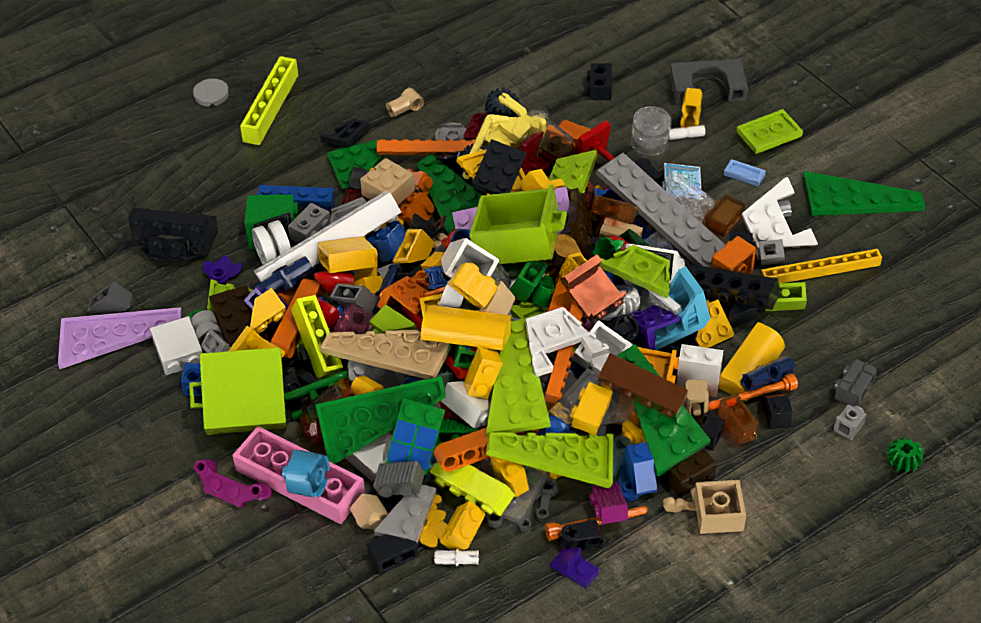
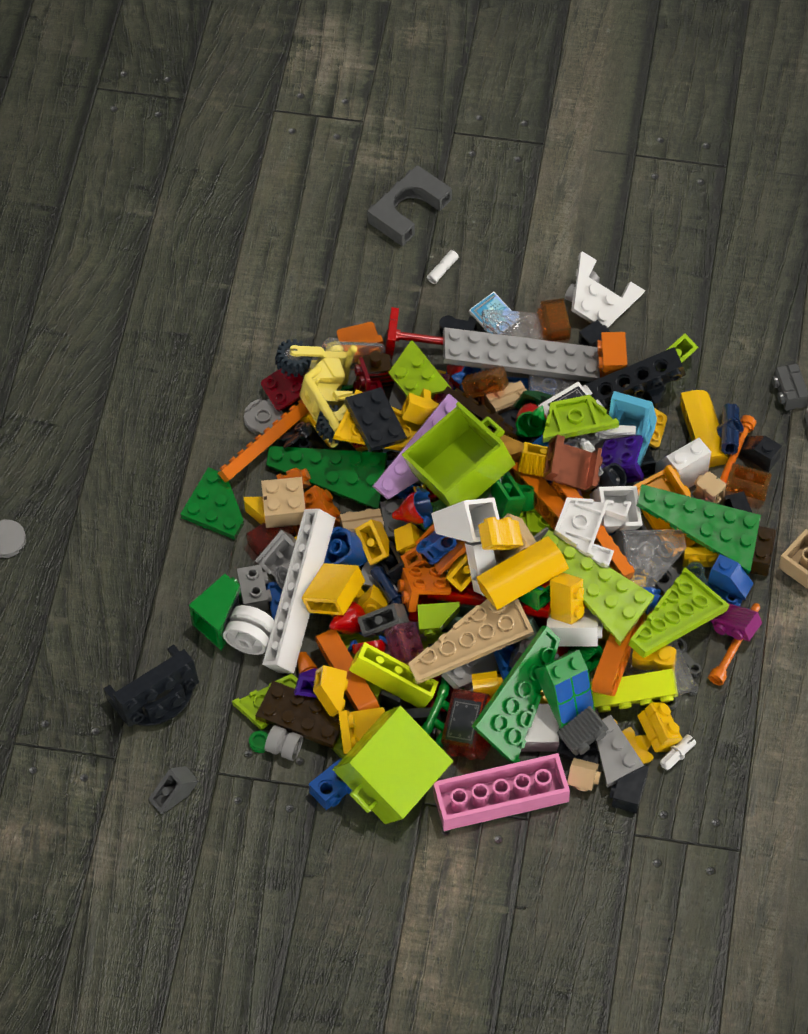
camera: 45 degrees left, 10 degrees up
lavender wing [58,307,182,369] -> none
white brick [150,316,202,375] -> none
magenta plate [194,459,271,507] -> none
light grey hinge [200,329,231,353] -> none
dark purple plate [203,255,242,284] -> none
neon yellow brick [240,56,298,145] -> none
dark blue piece [254,256,314,293] -> none
blue arch [257,185,335,217] -> none
dark azure brick [282,449,330,498] -> none
black wing [320,119,370,148] -> none
black brick [345,167,369,198] -> none
tan piece [386,88,424,117] -> none
black bracket [410,213,447,239] -> none
dark purple slope [550,547,599,588] -> none
black piece [560,519,604,550] -> none
yellow brick [570,382,613,436] -> none
black brick [587,63,612,100] -> none
reddish brown wedge [598,353,688,418] -> none
clear wheel [631,106,671,156] -> none
tan piece [663,488,696,513] -> none
yellow brick [681,88,702,128] -> none
light blue tile [724,159,766,187] -> none
lime plate [736,109,803,154] -> none
light grey brick [756,239,785,266] -> none
yellow piece [761,249,882,283] -> none
green wing [803,171,926,216] -> none

